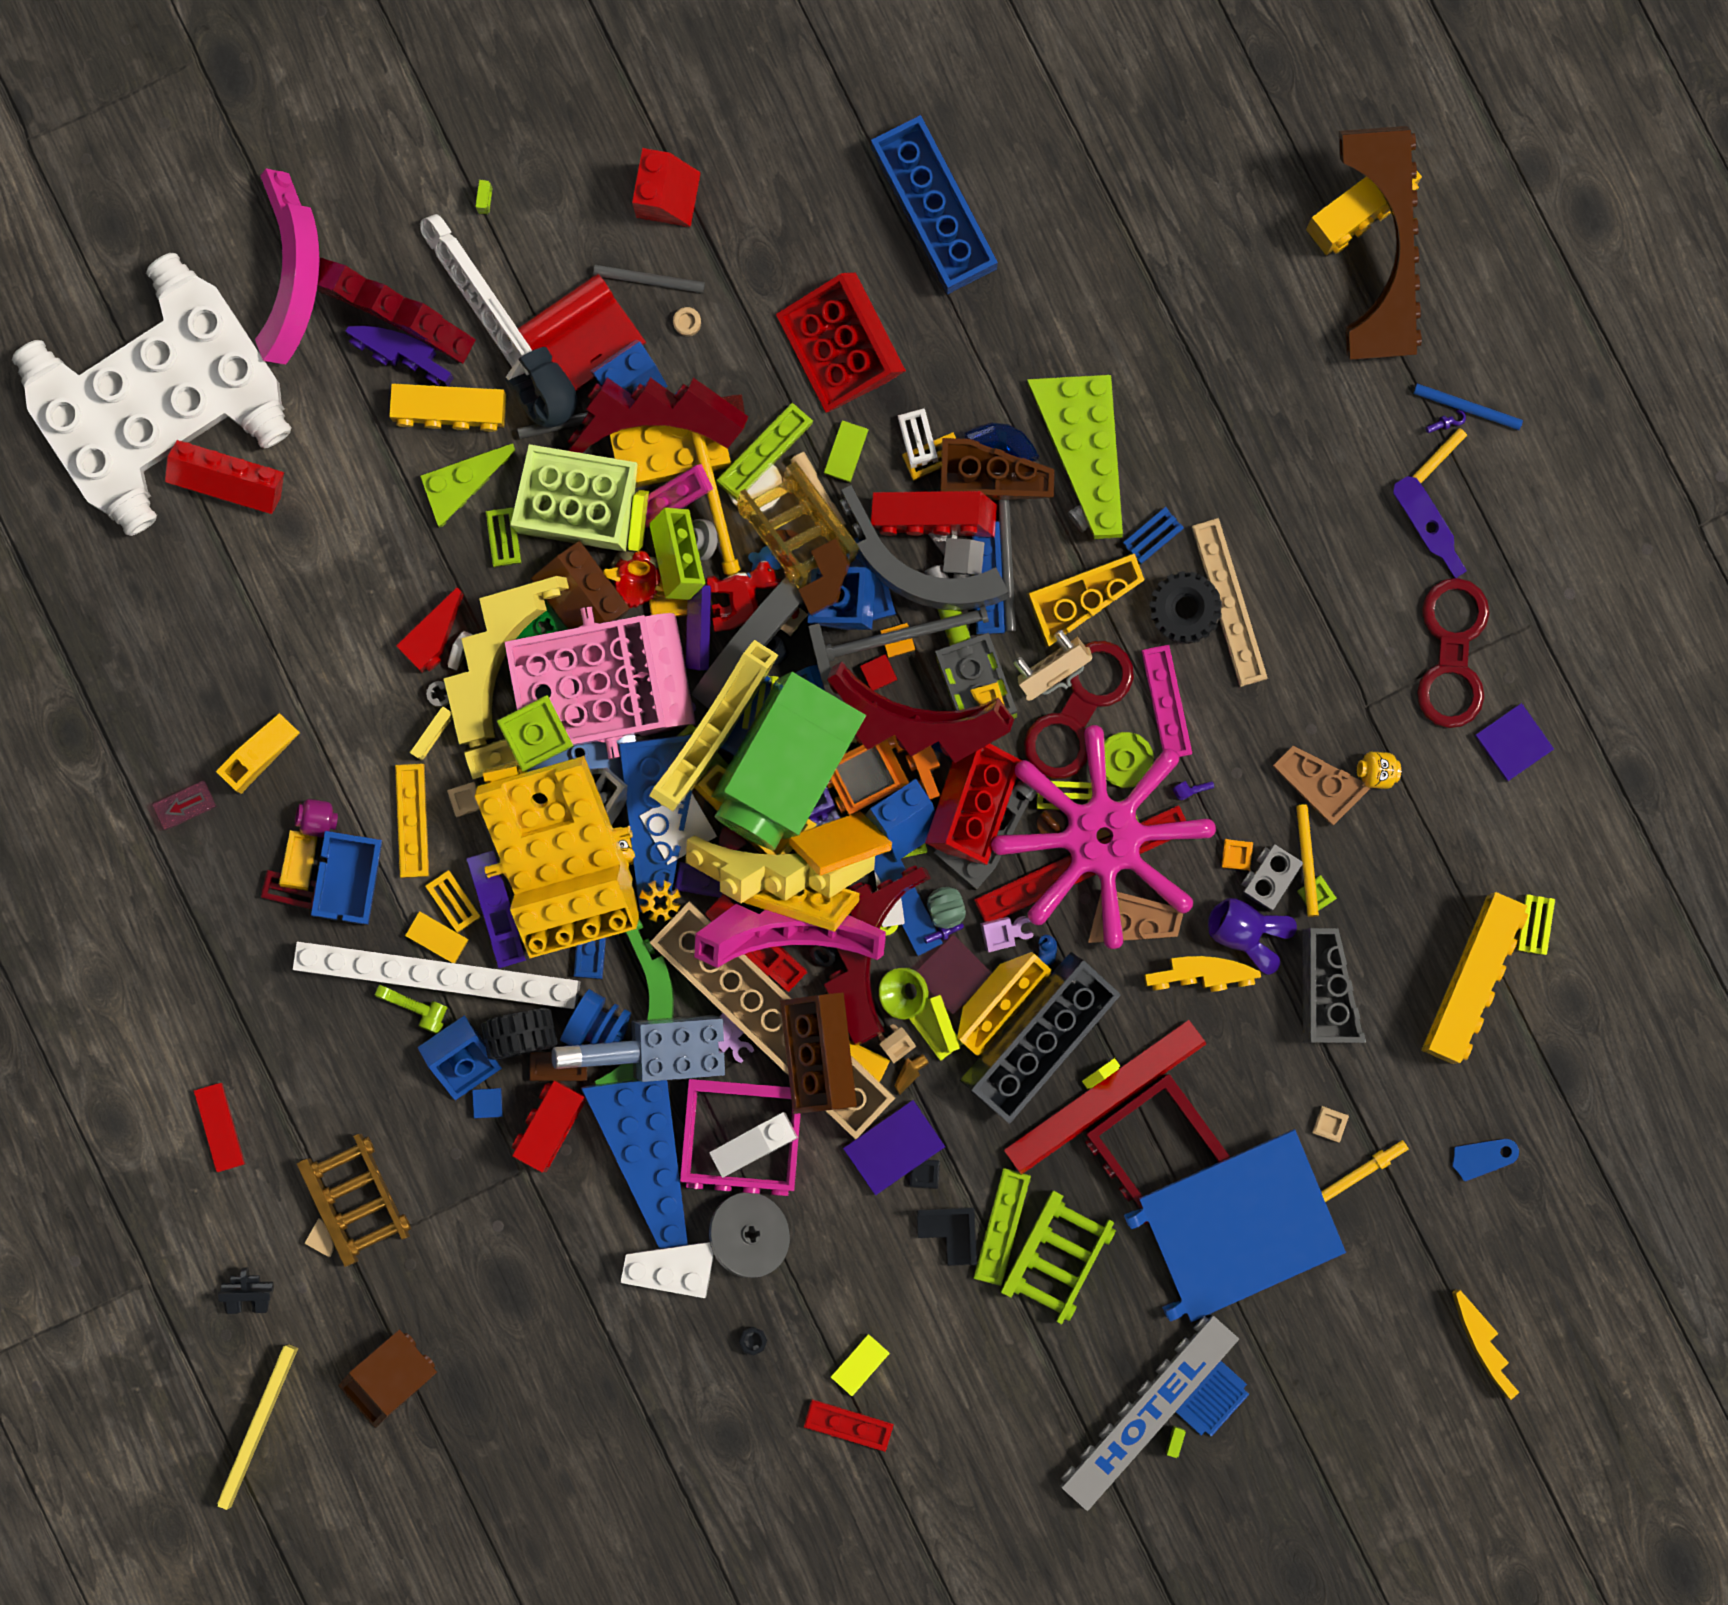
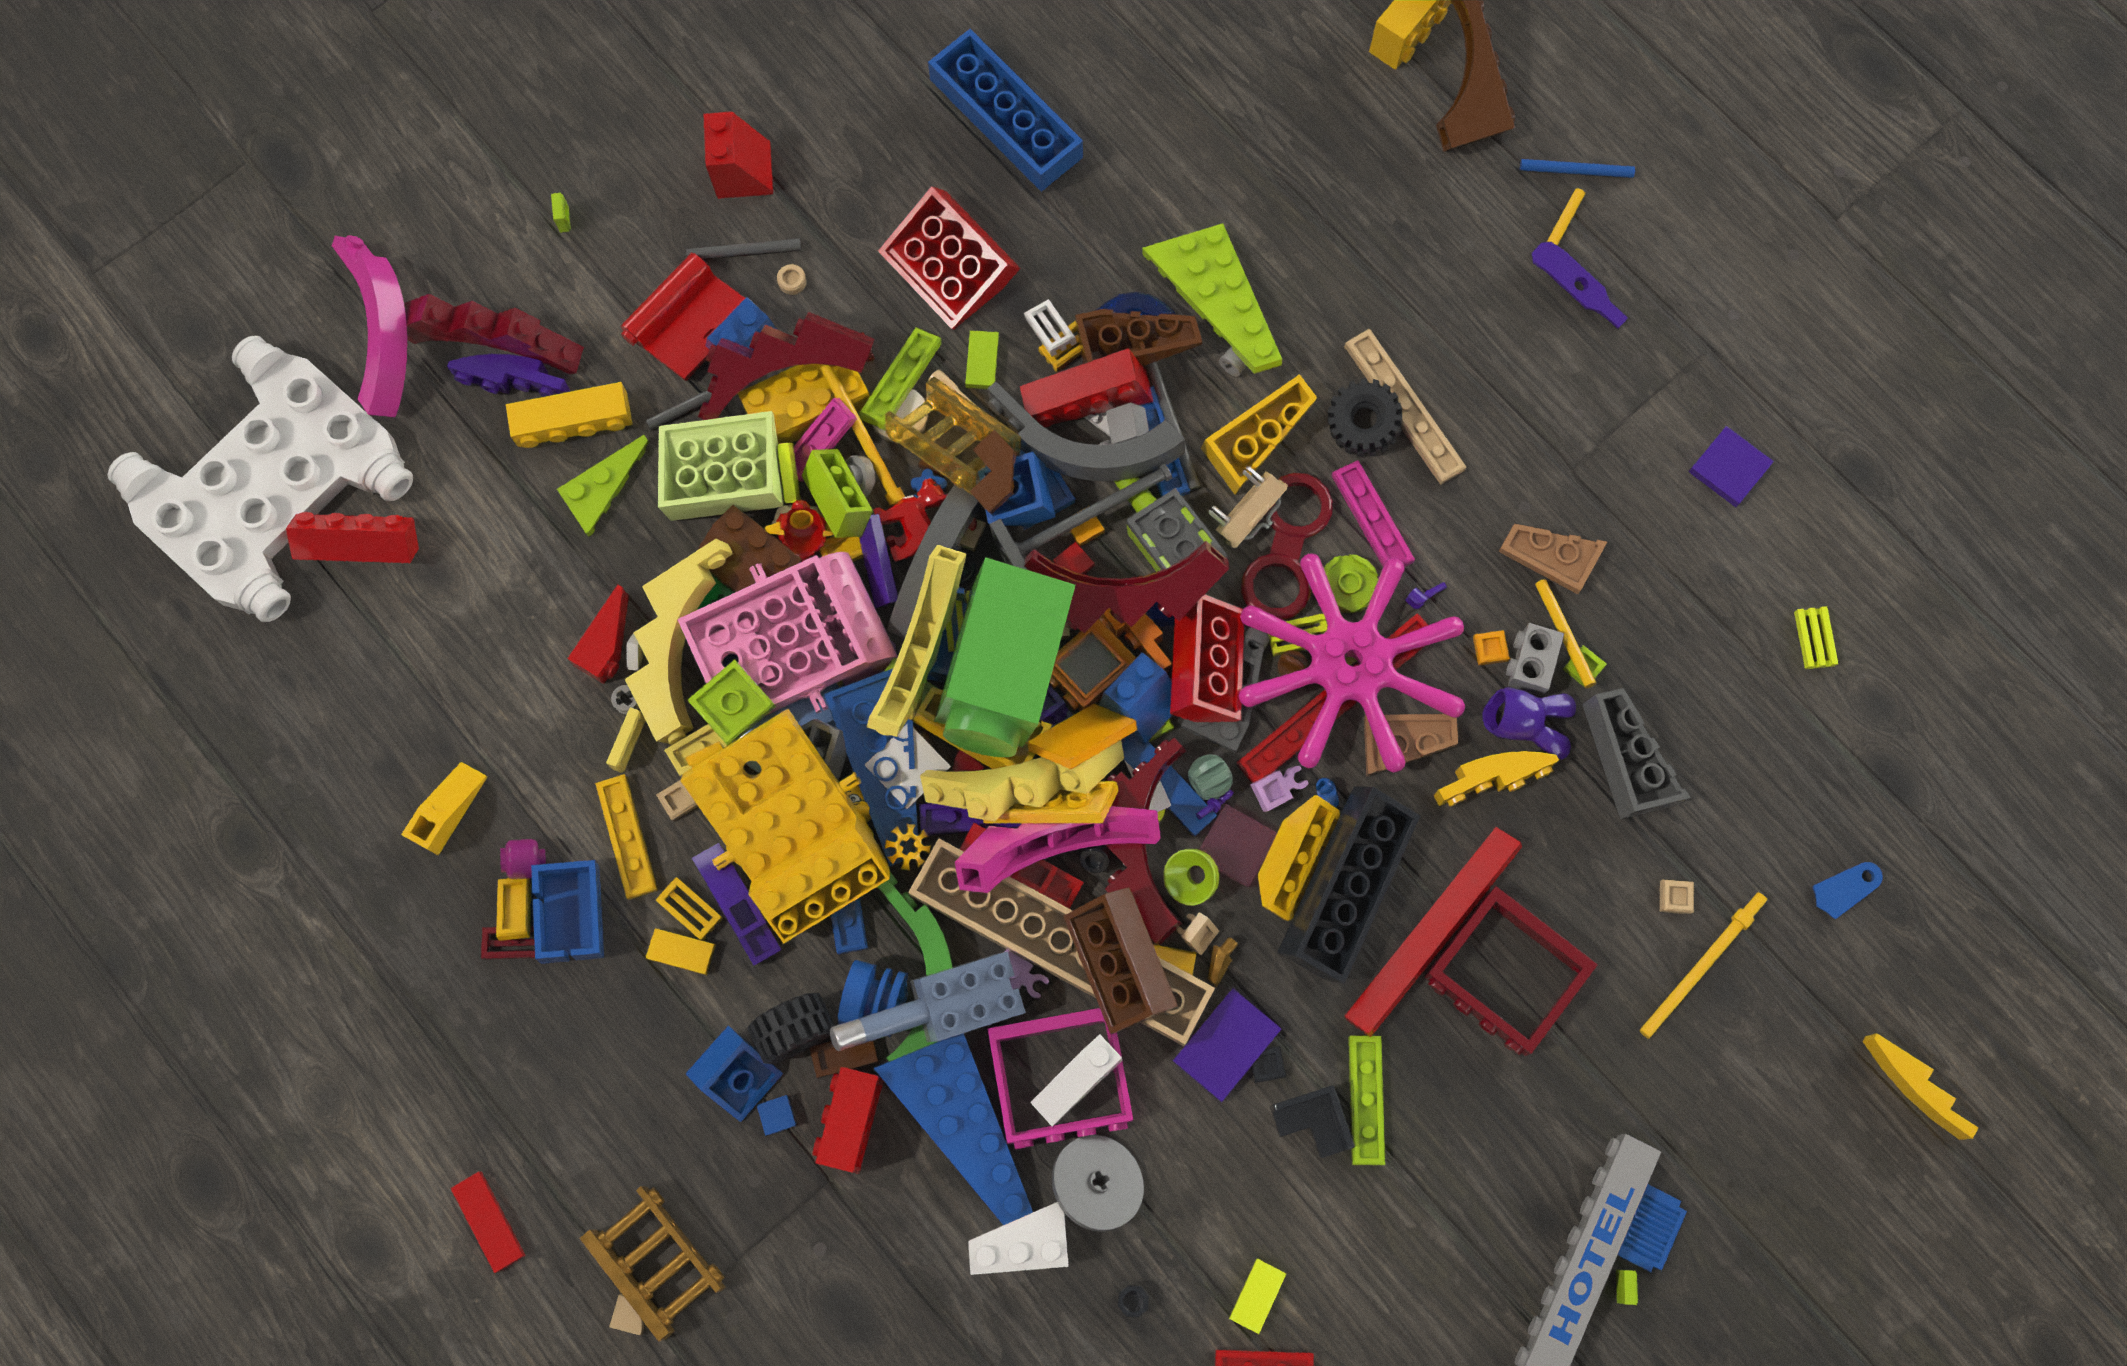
camera: 15 degrees left, 10 degrees down
clear pink tile [153,781,217,830] -> none
white brick [293,942,581,1010] -> none
lime brick [375,985,448,1034] -> none
piece [420,214,578,428] -> none
lime tile [486,507,522,568] -> none
neon yellow tile [909,998,963,1061] -> none
neon yellow tile [929,995,960,1053] -> none
yellow tile [970,682,1004,705] -> none
lime fence [1000,1190,1116,1324] -> none
neon yellow tile [1082,1058,1120,1089] -> none
blue tile [1123,507,1184,565] -> none
blue flag [1124,1129,1346,1322] -> none
yellow head [1357,751,1401,789] -> none
dark red bar [1417,578,1490,728] -> none
yellow brick [1421,892,1528,1064] -> none
dark purple hand [1425,410,1466,433] -> none

